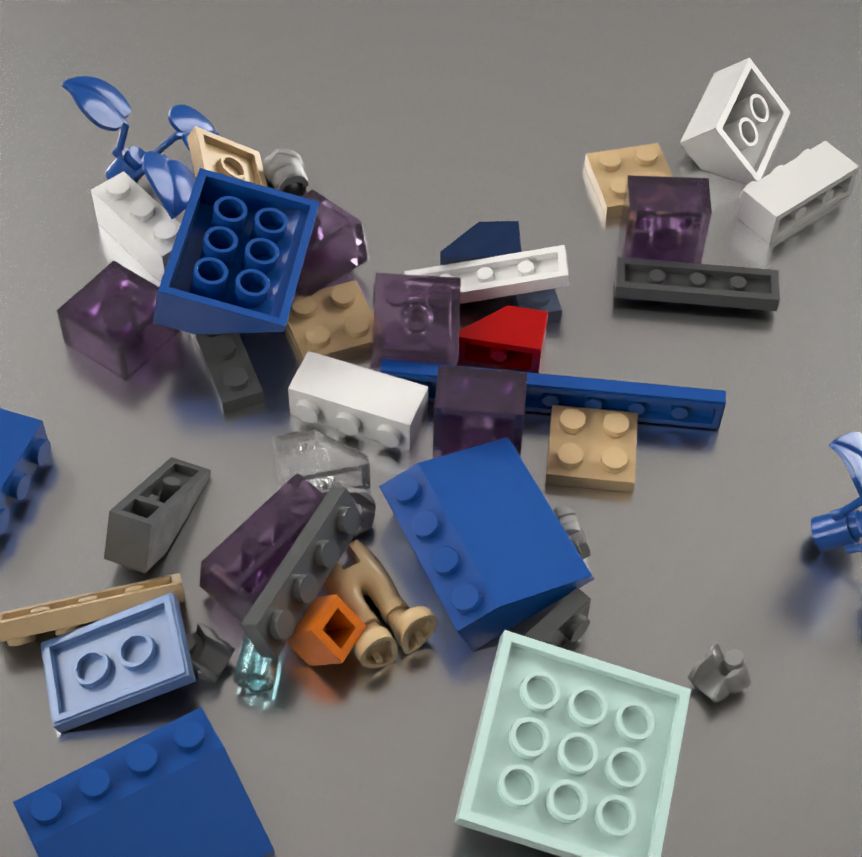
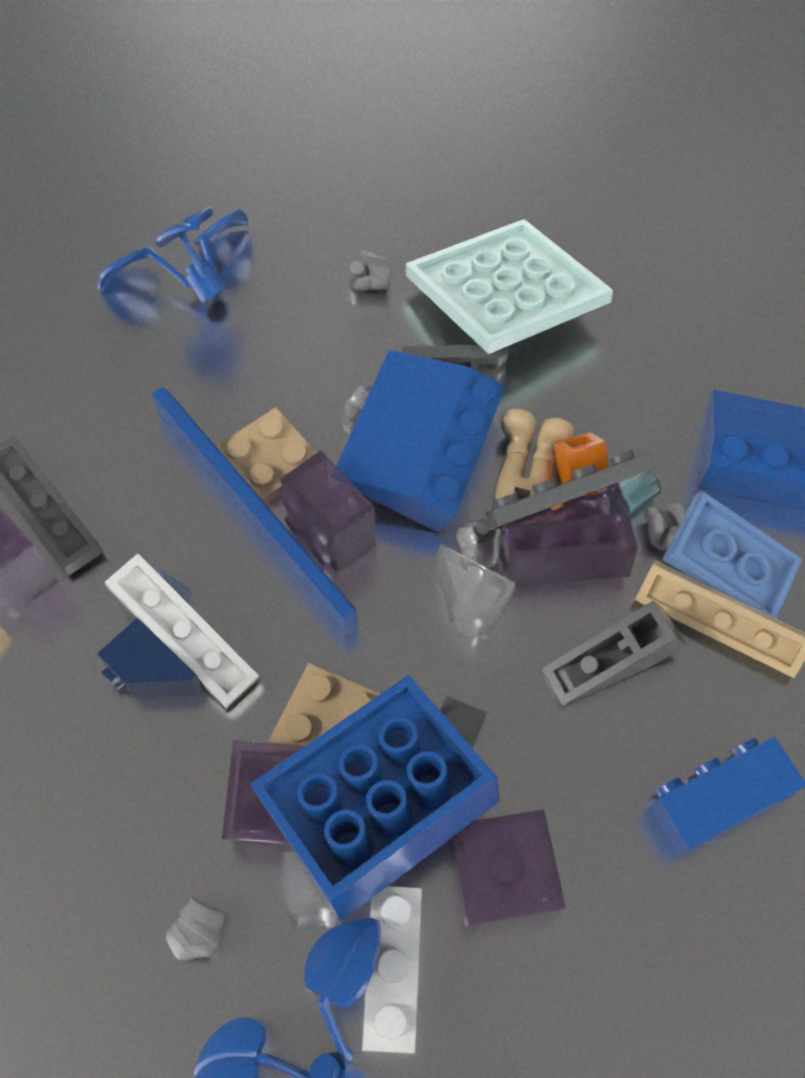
camera: 135 degrees left, 10 degrees up
tan plate [187,126,268,187] -> none
white brick [288,351,428,451] -> none
clear purple brick [370,273,461,369] -> none
red slope [456,305,549,373] -> none

